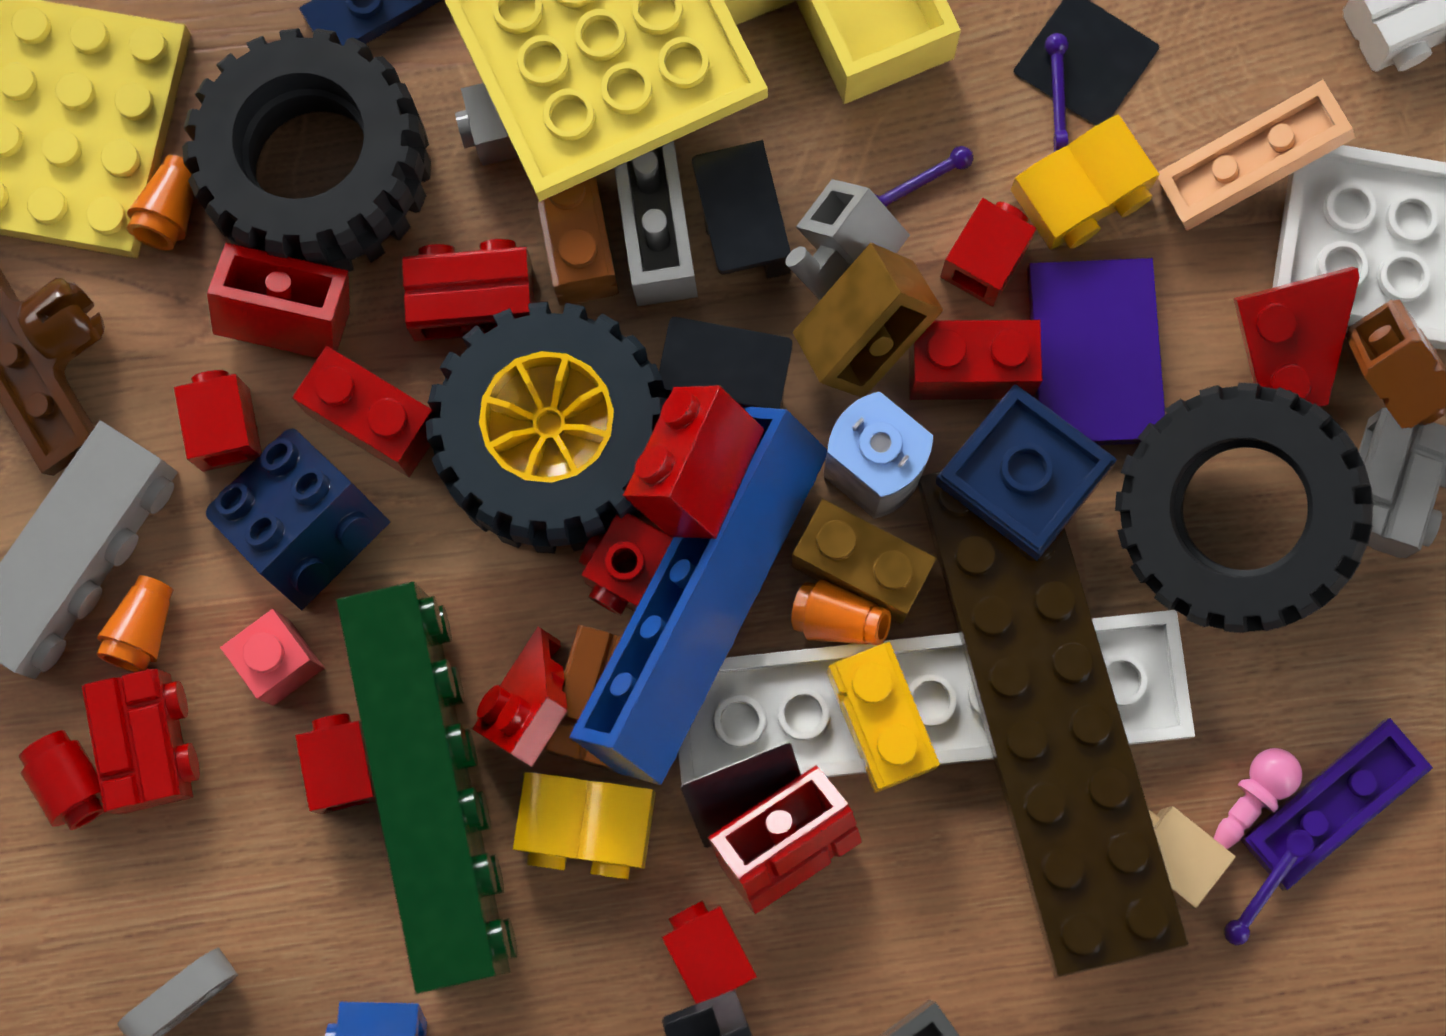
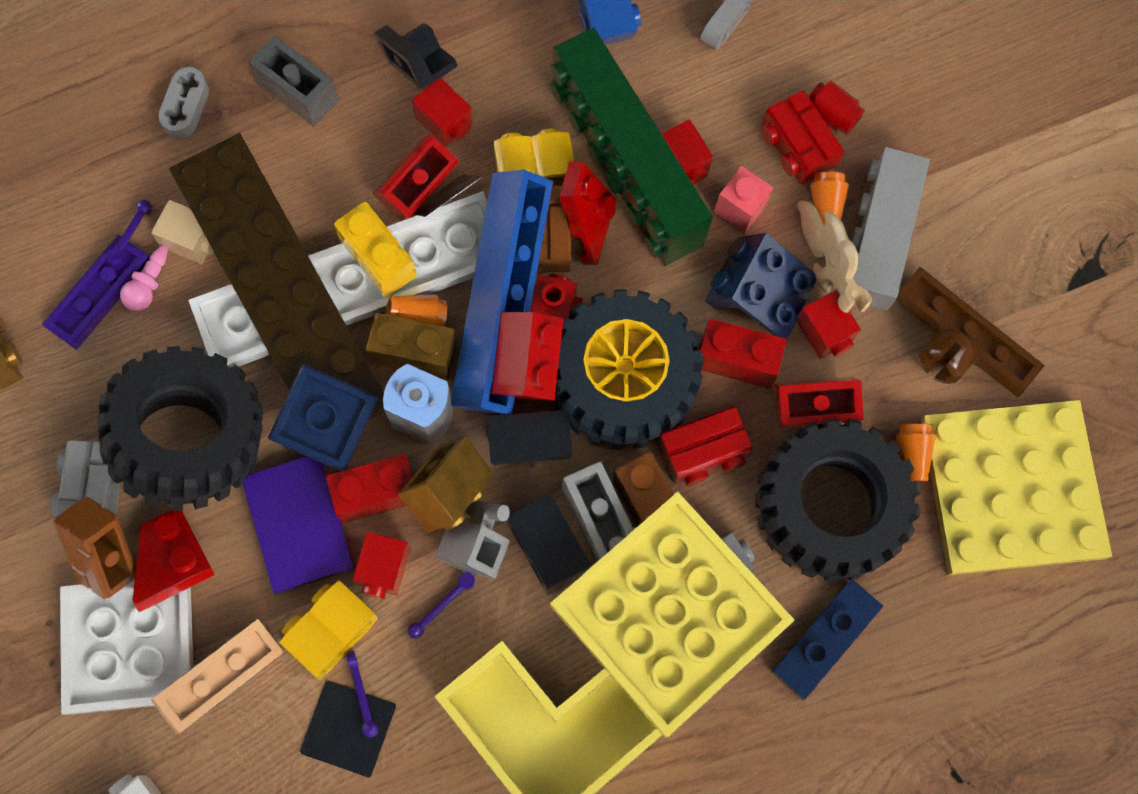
camera: 155 degrees right, 5 degrees down
none -> tan piece [797,201,872,313]

